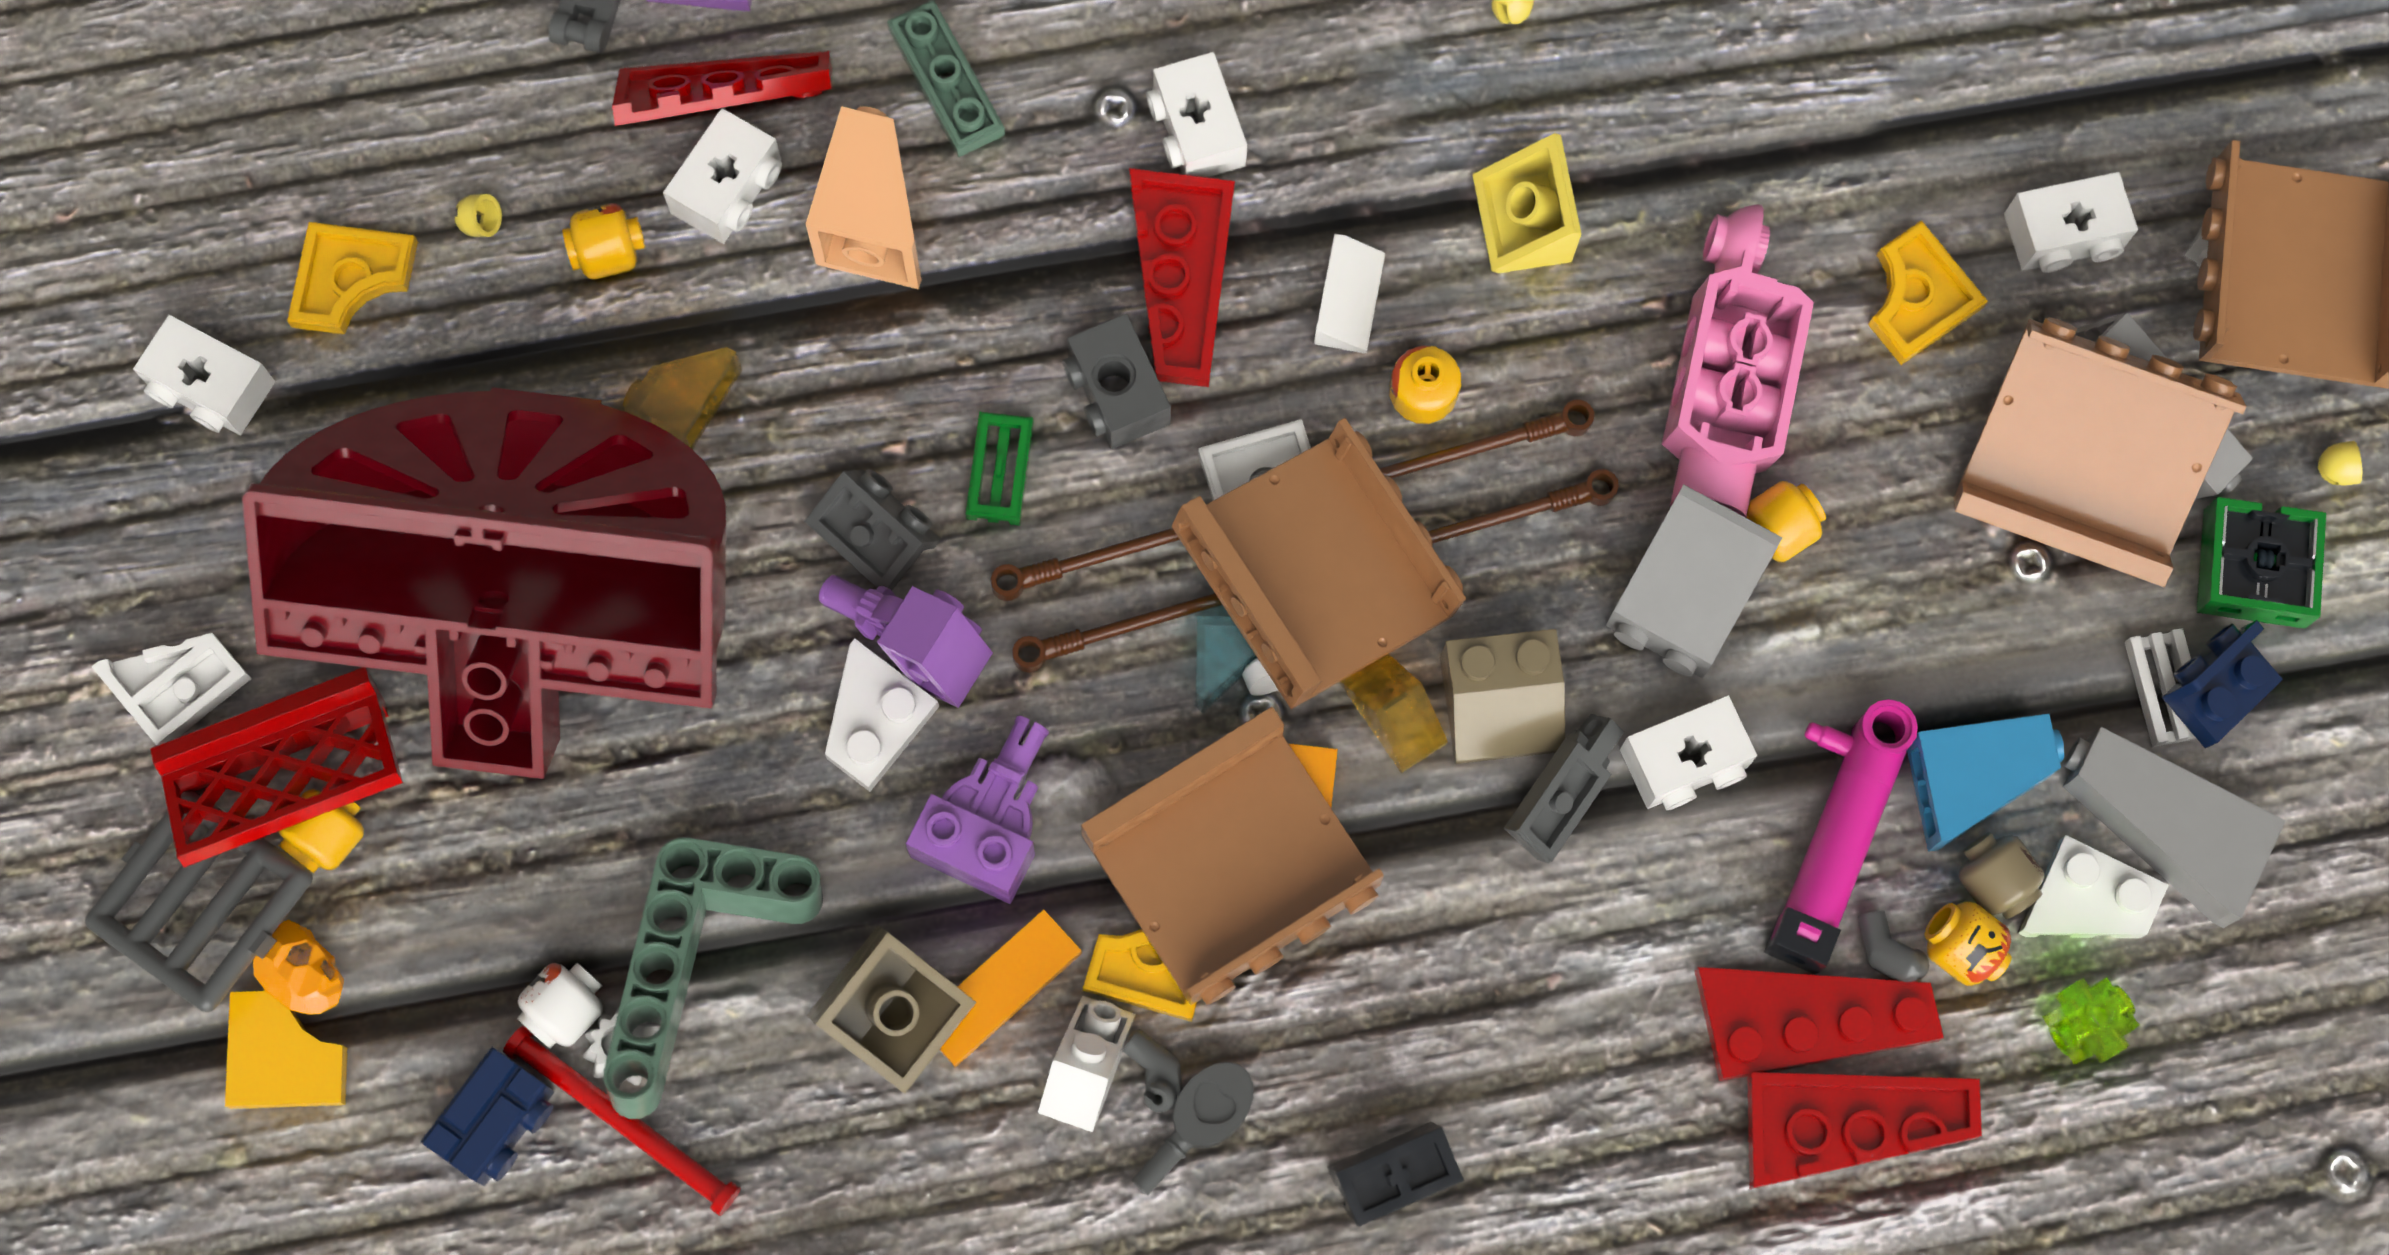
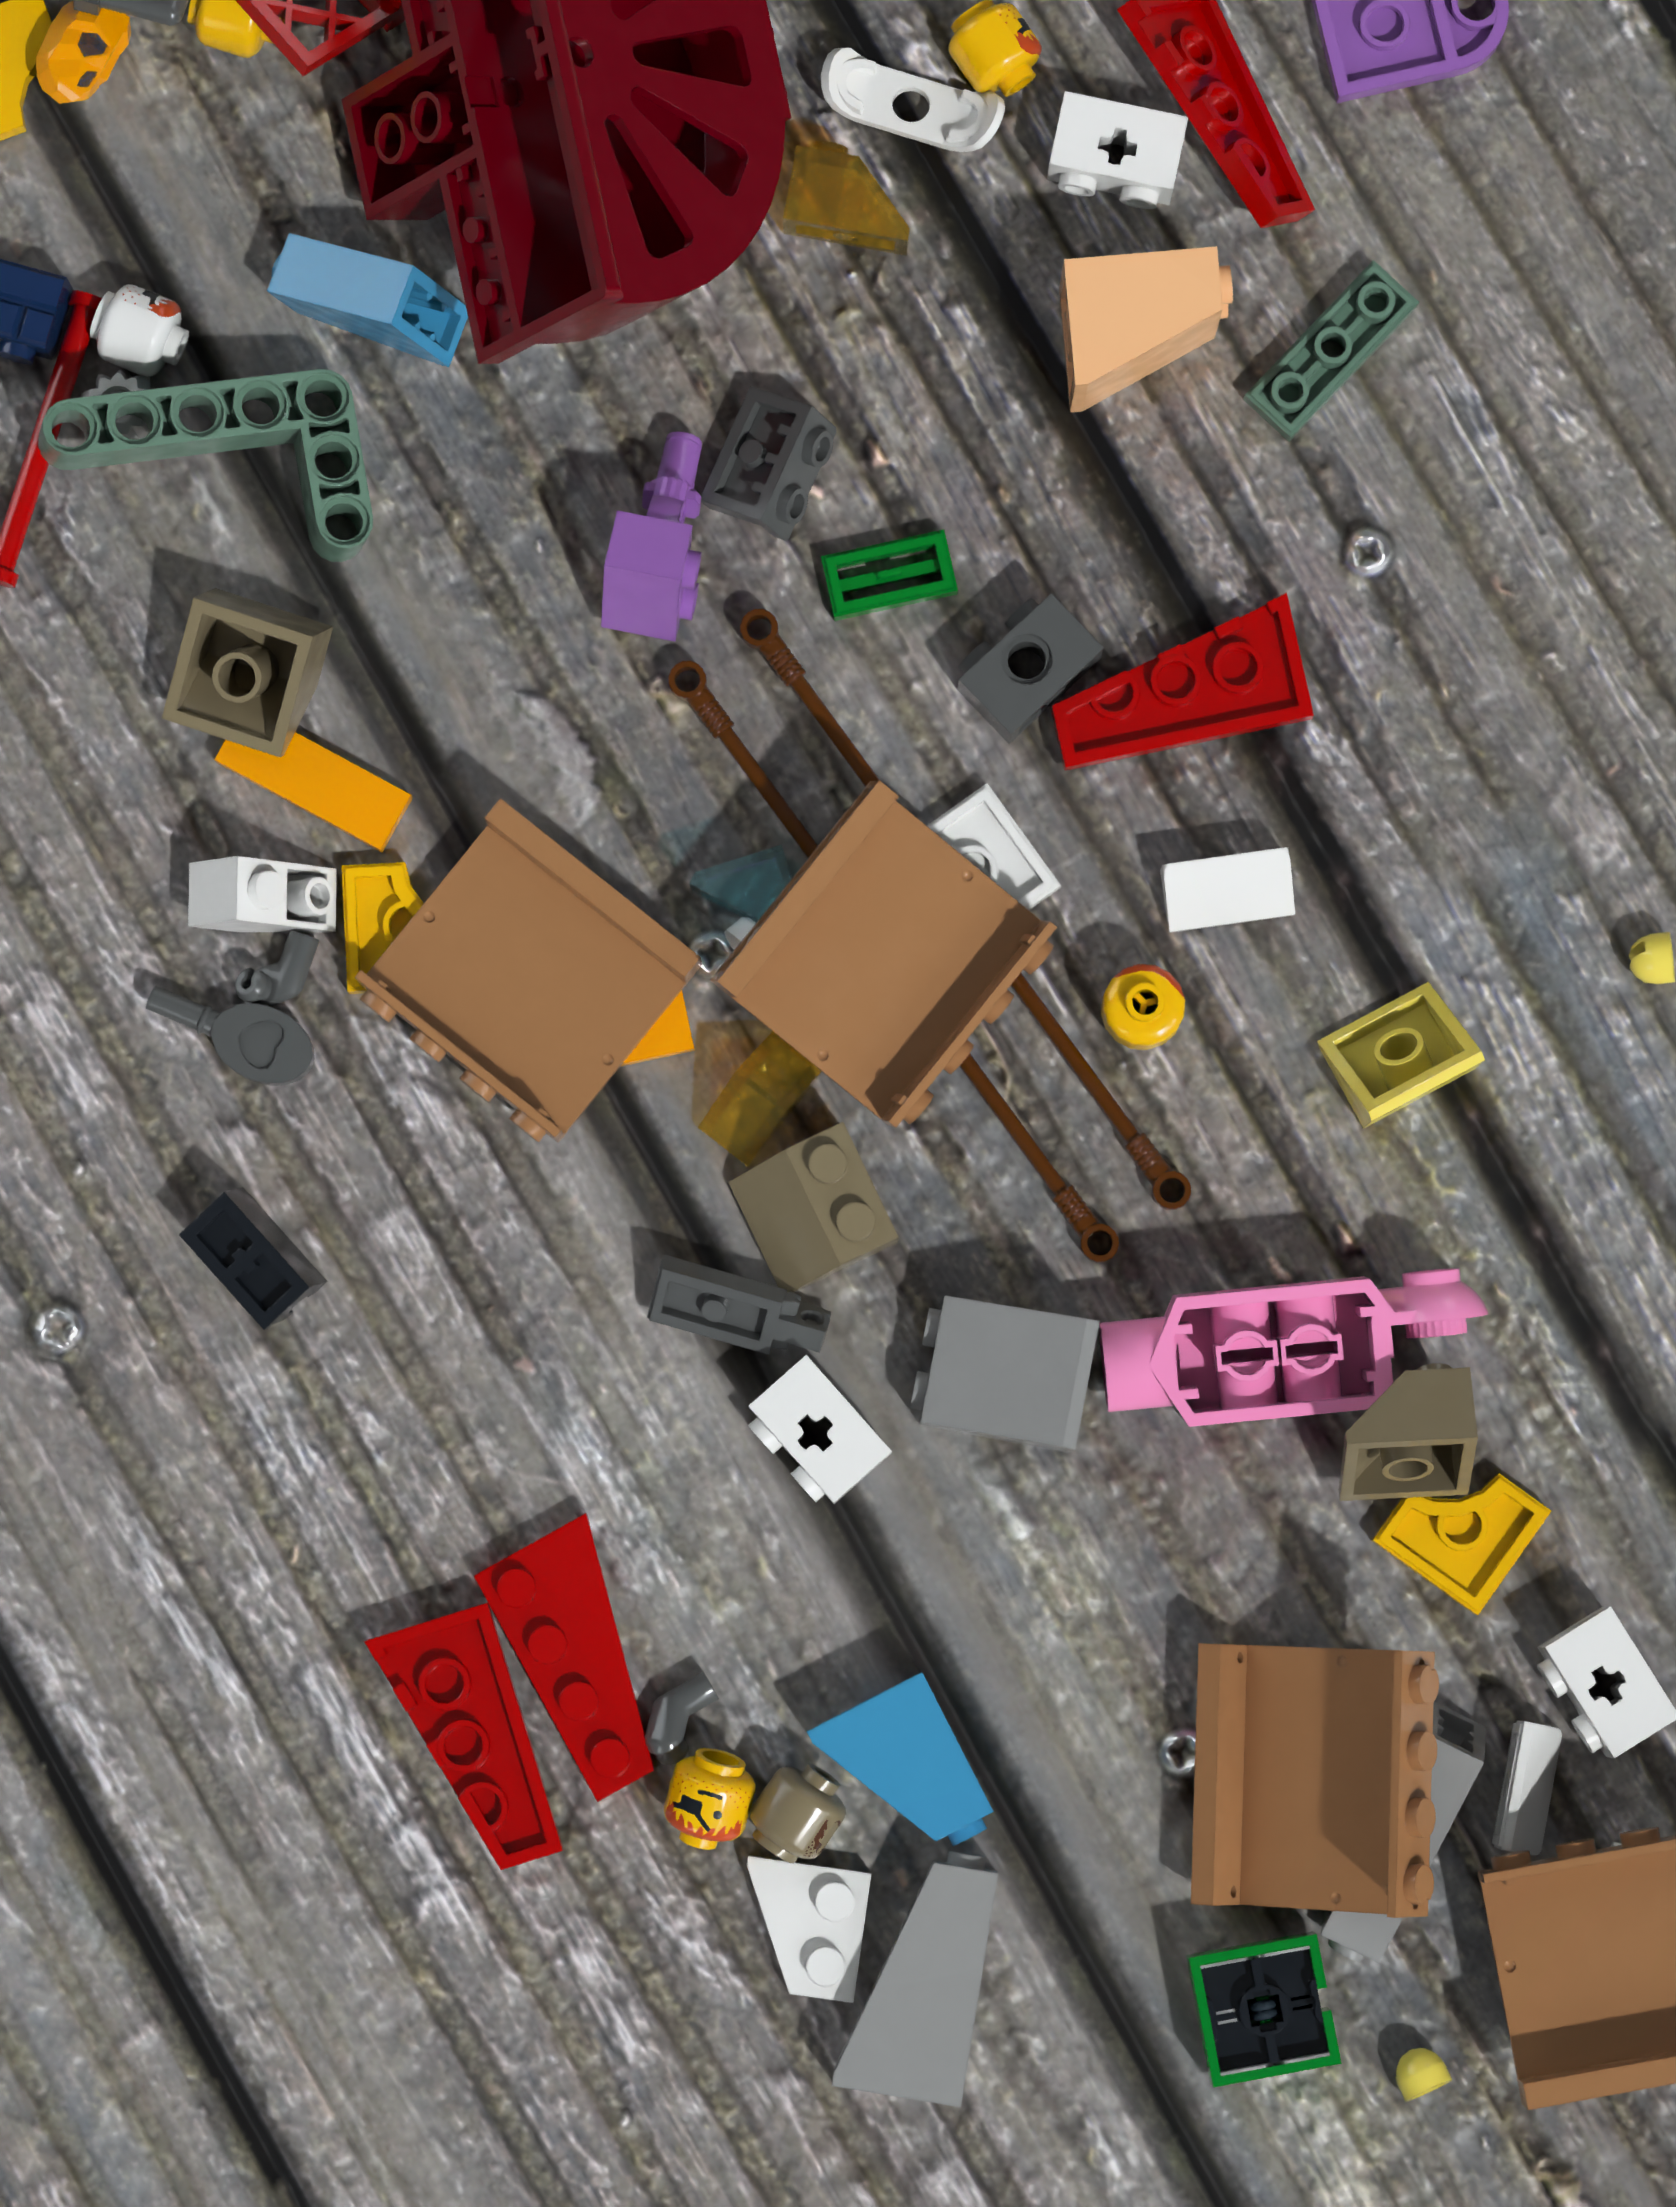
camera: 75 degrees right, 10 degrees up
white wing [825,639,939,792] -> none
medium lavender brick [906,716,1049,905] -> none
white brick [1146,52,1247,178] -> none
yellow head [1746,481,1826,562] -> none
dark pink piece [1763,699,1918,975] -> none
clear neon green brick [2042,977,2140,1065] -> none
white tile [2124,628,2197,747] -> none
dark blue bracket [2162,620,2283,749] -> none
none -> dark azure slope [267,233,468,367]
none -> white piece [821,48,1005,152]
none -> dark tan slope [1338,1363,1478,1501]
none -> white slope [1492,1720,1562,1855]

